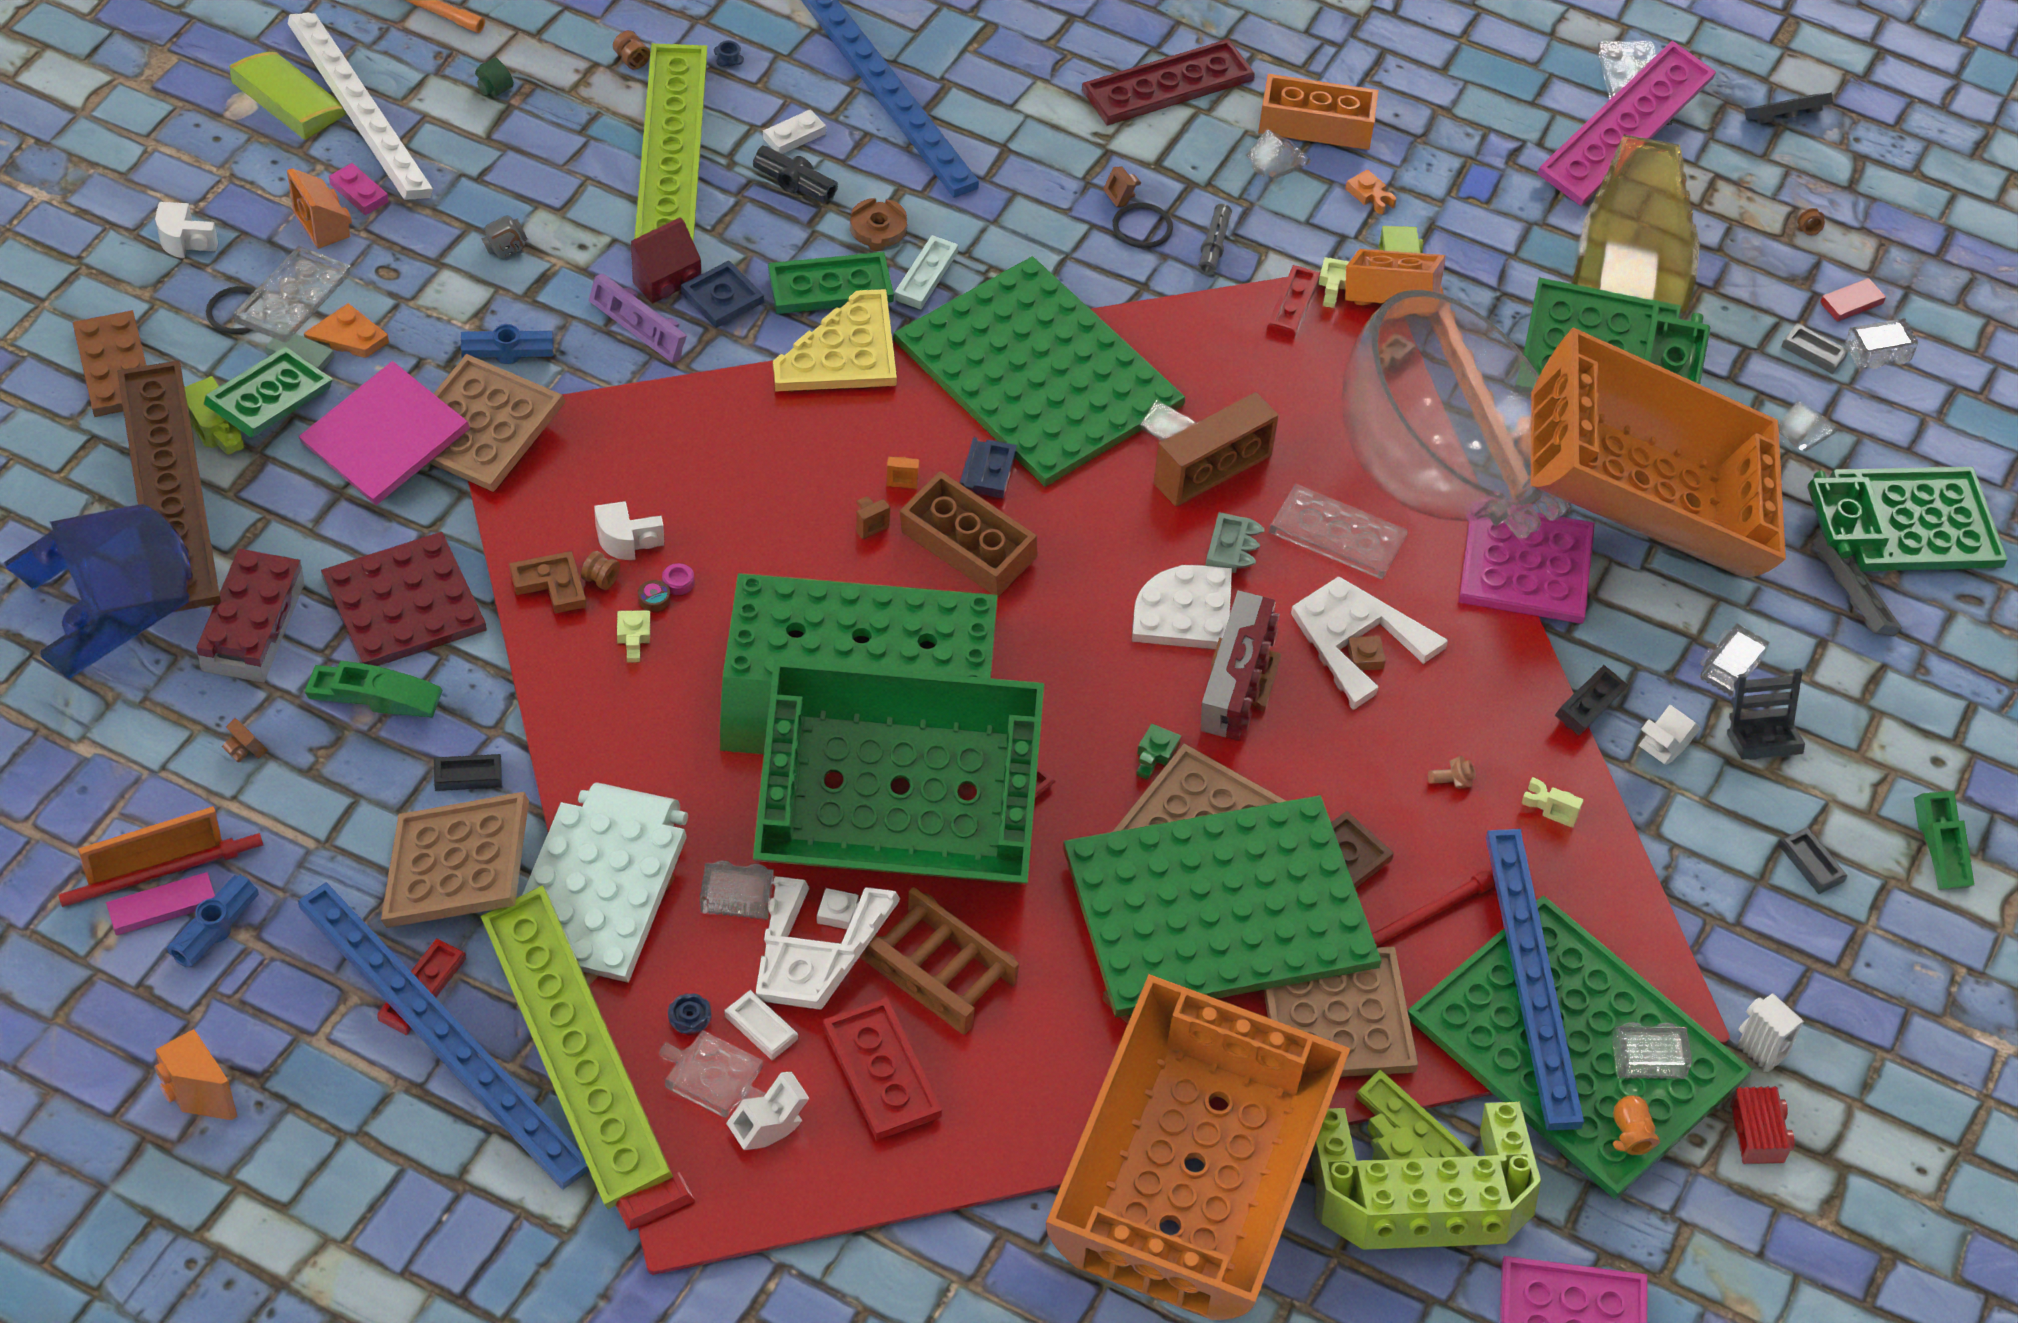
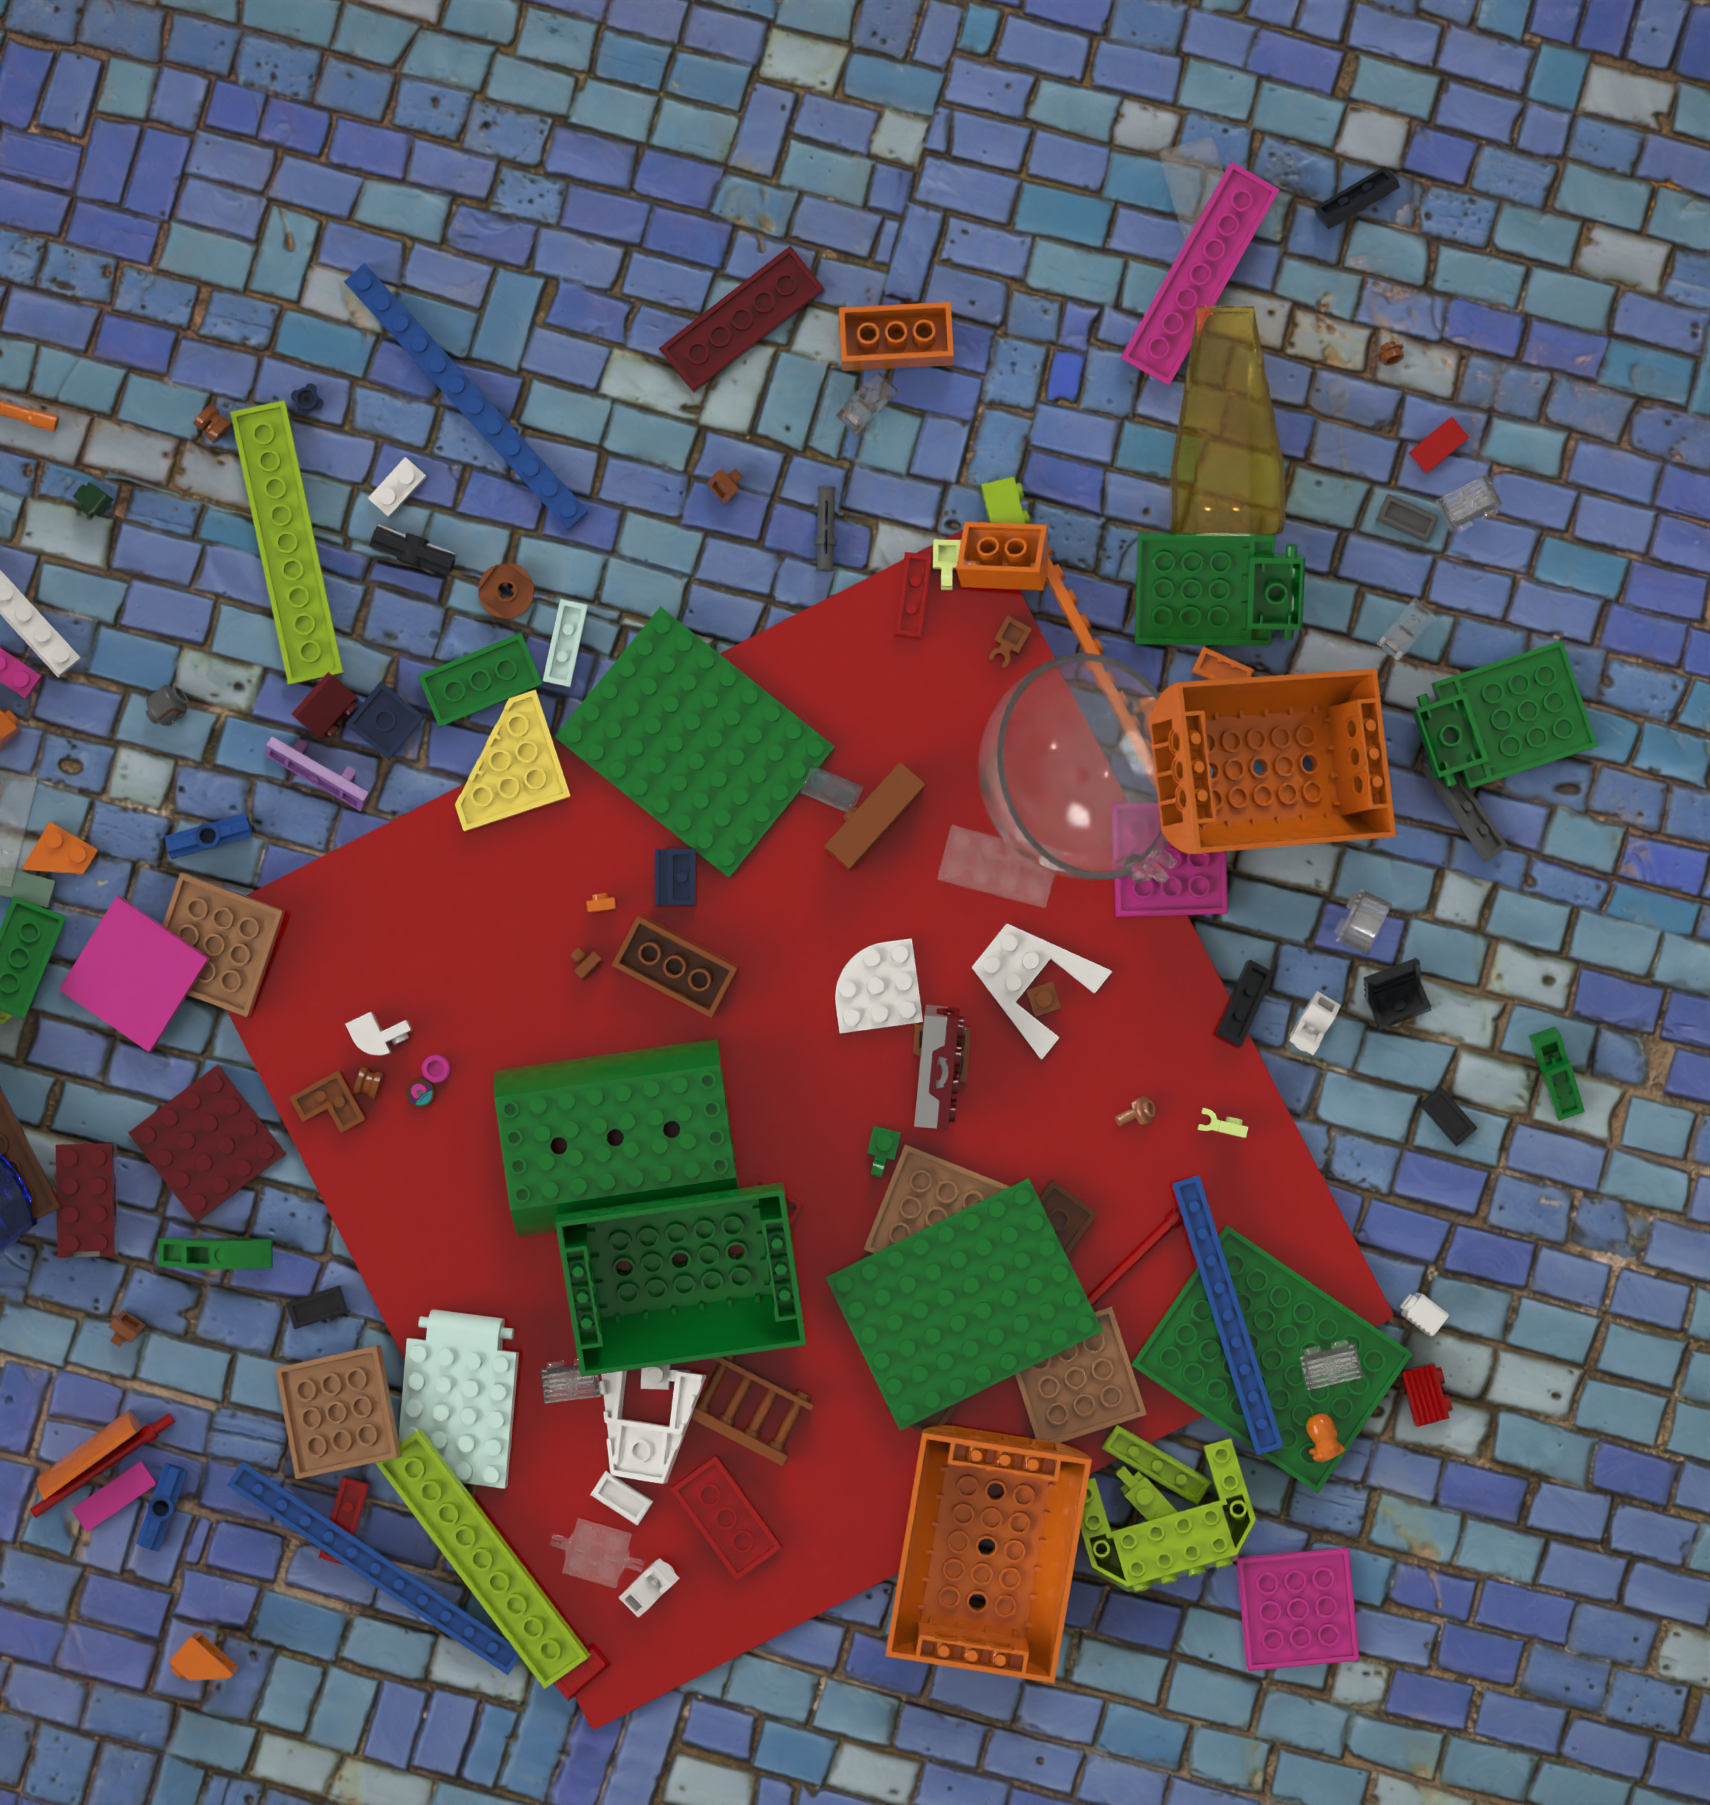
camera: 10 degrees left, 35 degrees up
yellowish green plate [617,611,650,662] -> none
dark blue plate [668,993,712,1035] -> none
black tyre [1113,202,1173,248] -> none
sand green plate [1205,512,1264,573] -> none
orange plate [1345,169,1396,215] -> none

